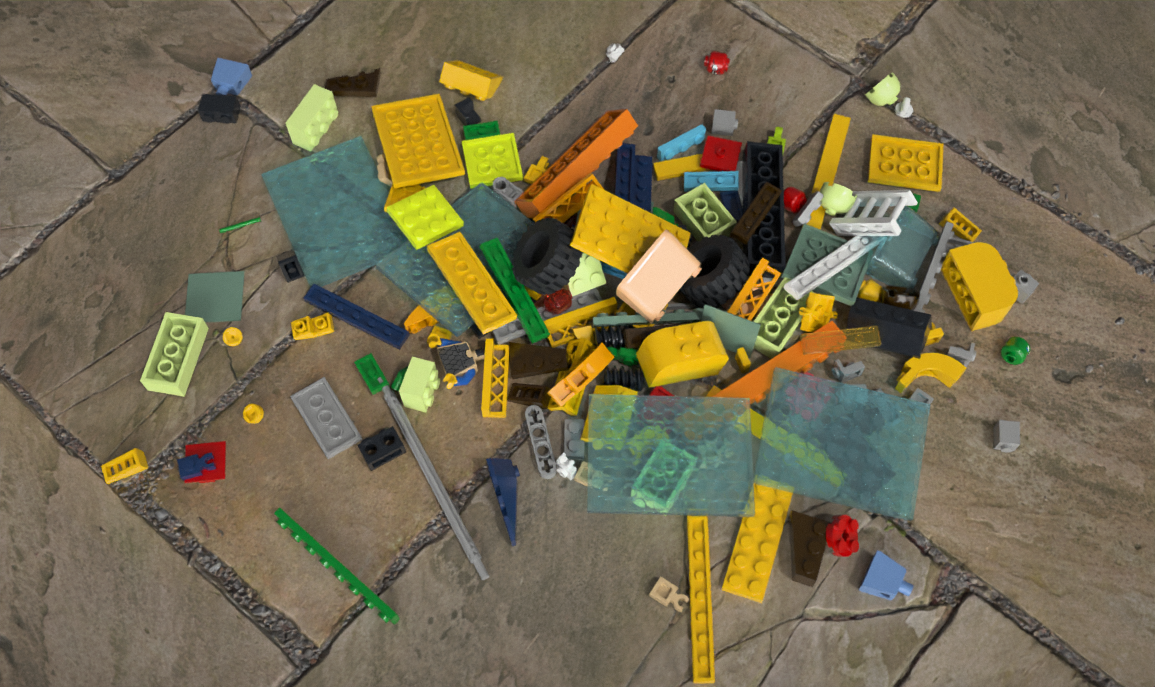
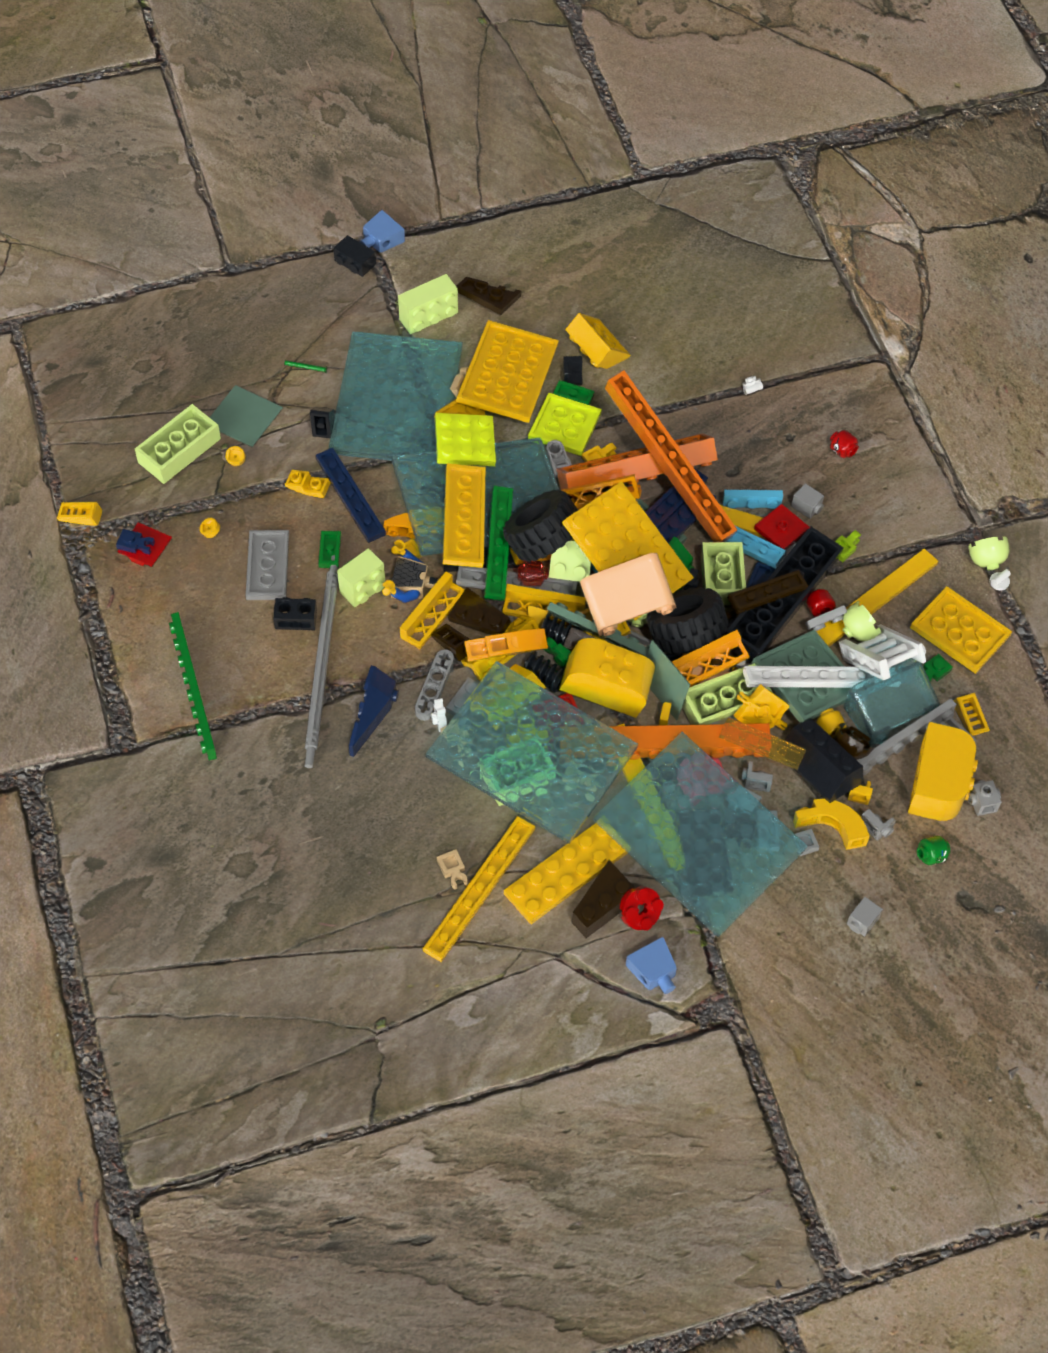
camera: 30 degrees right, 5 degrees down
none -> orange brick [605,370,737,542]

